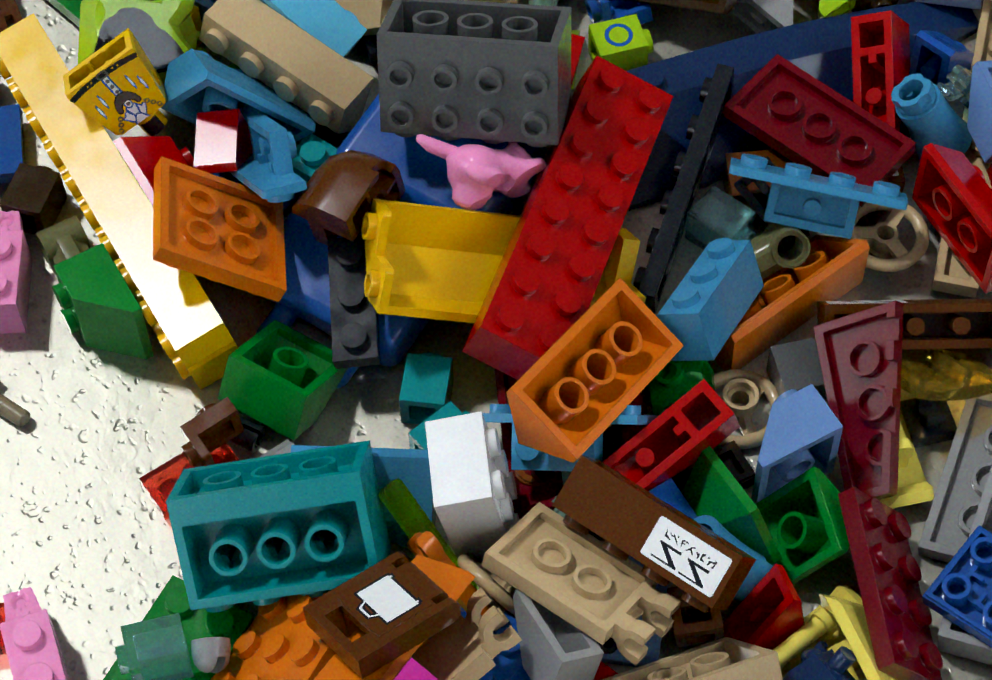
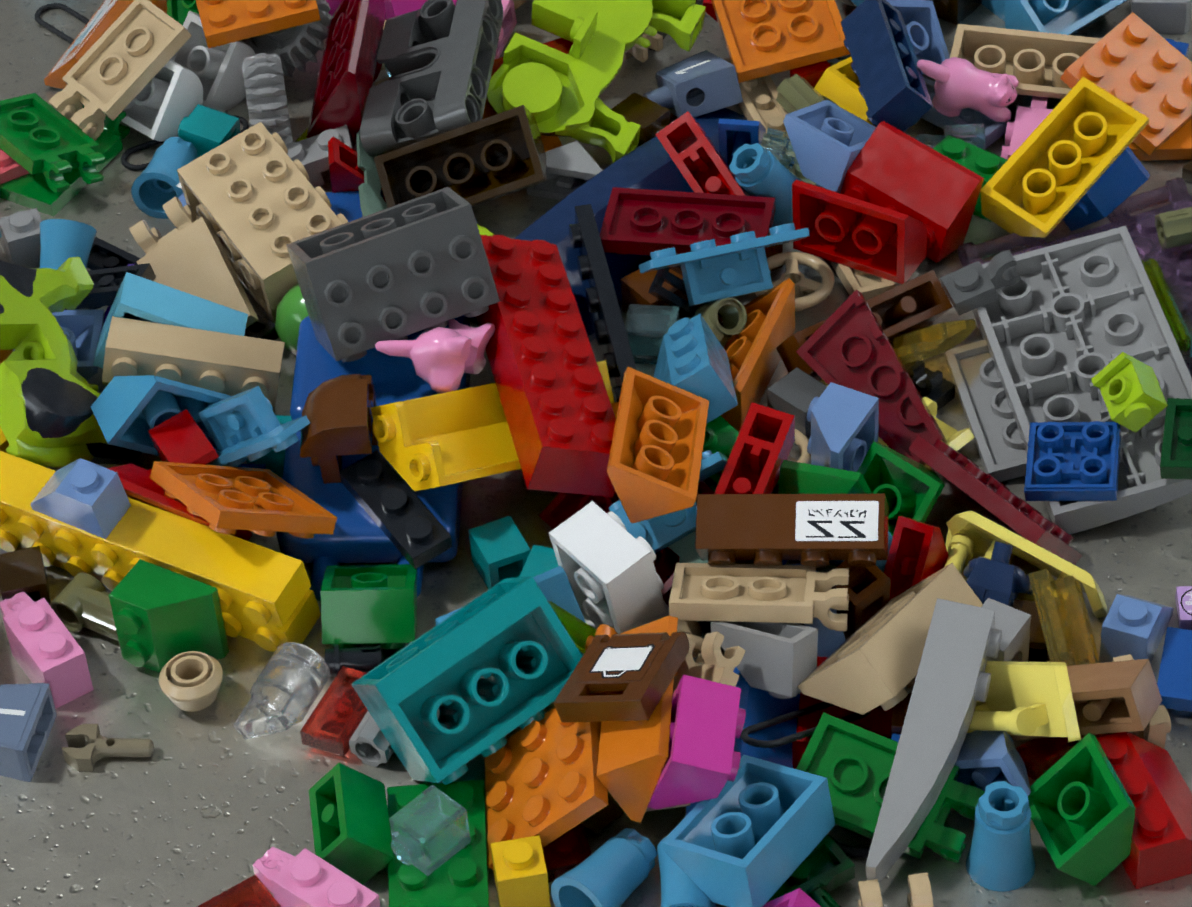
camera: 30 degrees left, 15 degrees down
yellow torso [63,28,168,136] -> none
reddish brown bracket [180,397,245,468] -> none
light grey hinge [191,637,231,673] -> none
none -> medium blue slope [30,458,131,539]
none -> tan cone [159,651,223,712]
none -> clear piece [233,642,330,739]
none -> green brick [308,763,394,885]

